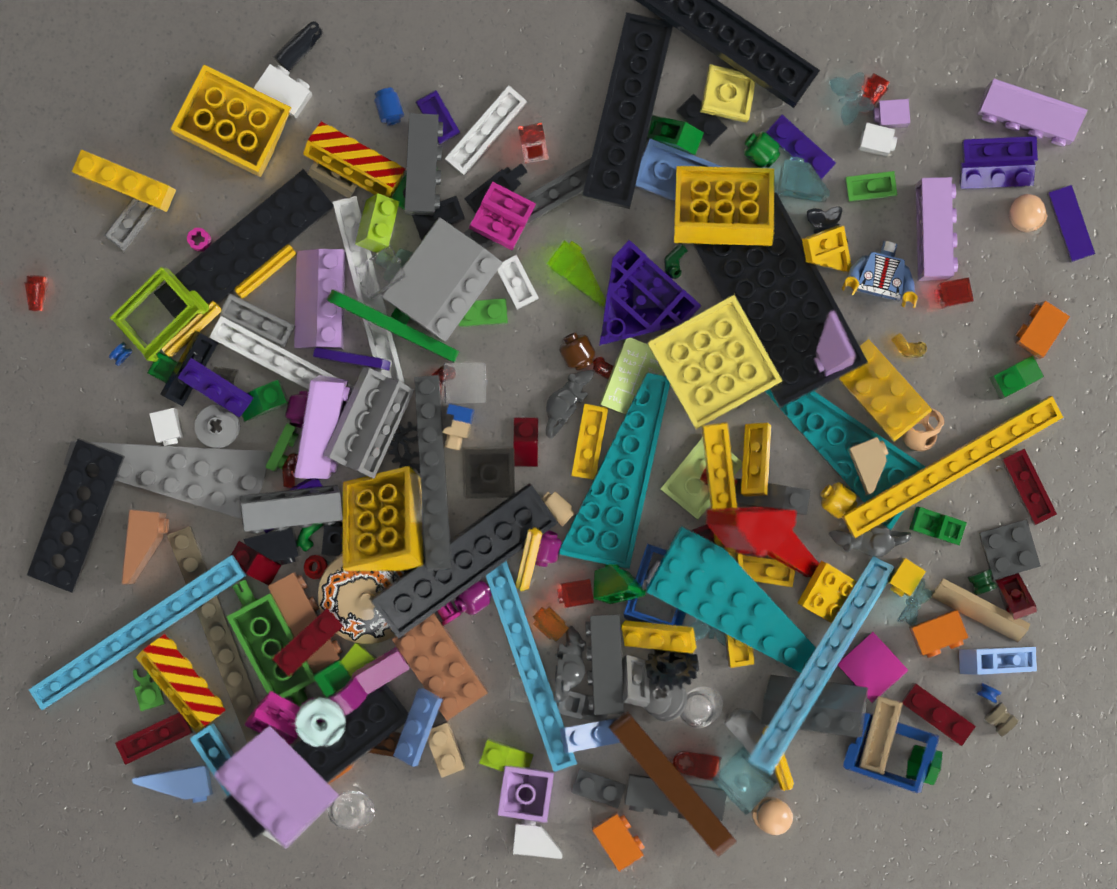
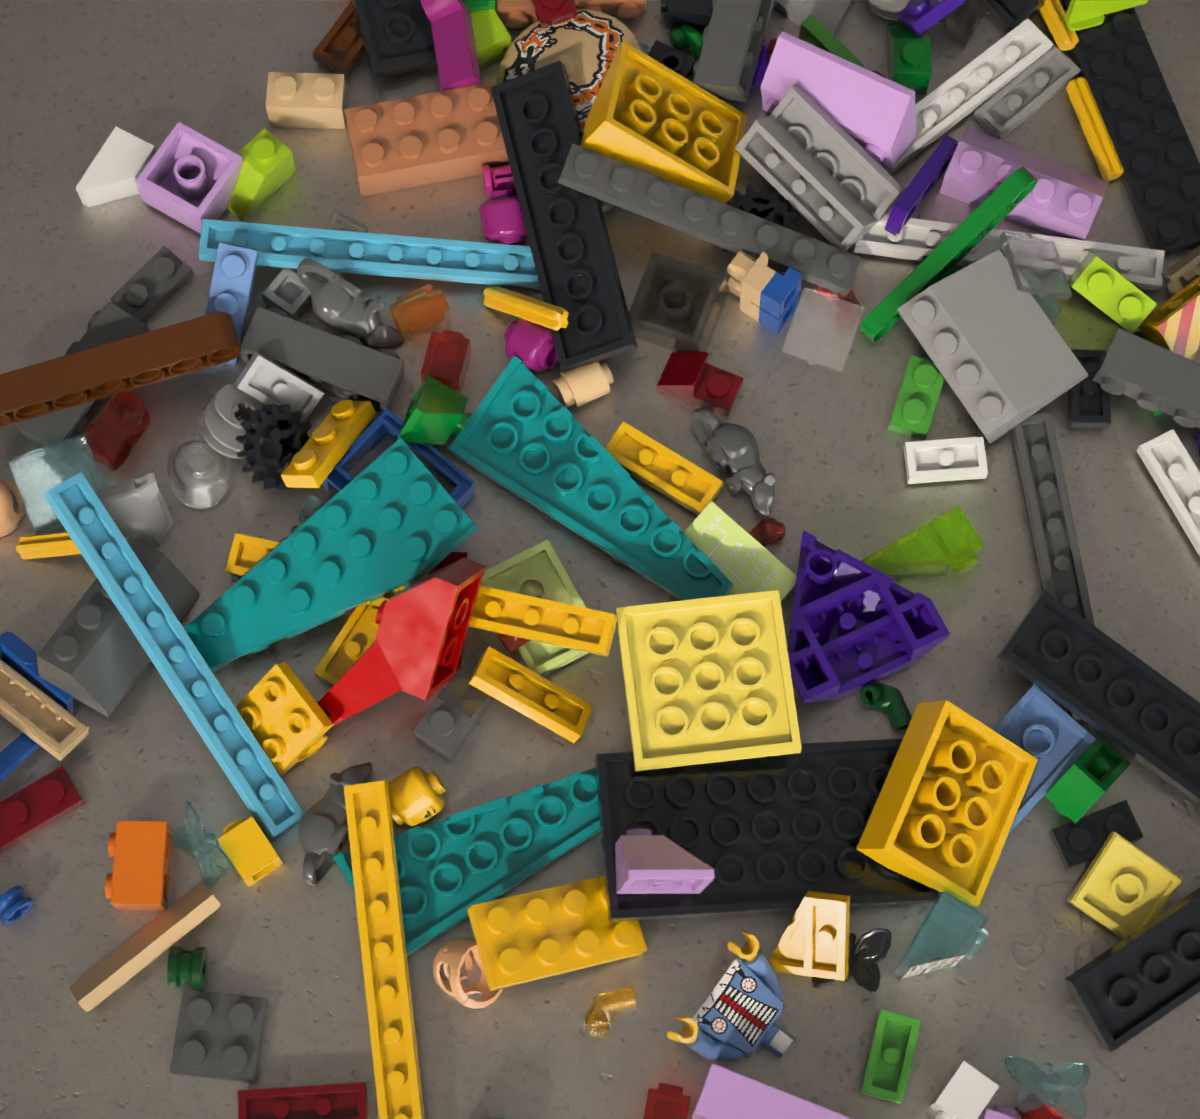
camera: 110 degrees right, 15 degrees down
dark pink bush [187,228,212,252] -> none
red plate [304,555,328,579] -> none
medium blue plate [393,688,442,766] -> none
black hinge [464,163,527,214] -> none
dark pink slope [469,182,536,251] -> none
clear red brick [518,123,549,164] -> none
reddish brown head [559,332,595,370] -> none
orange brick [592,812,645,872] -> none
green head [744,131,780,168] -> none
dark purple plate [766,114,836,181] -> none
dark pink slope [837,632,908,703] -> none
tan slope [848,437,888,494] -> none
green slope [909,506,967,546] -> none
light blue slope [959,647,1037,675] -> none
dark red slope [996,573,1037,620] -> none

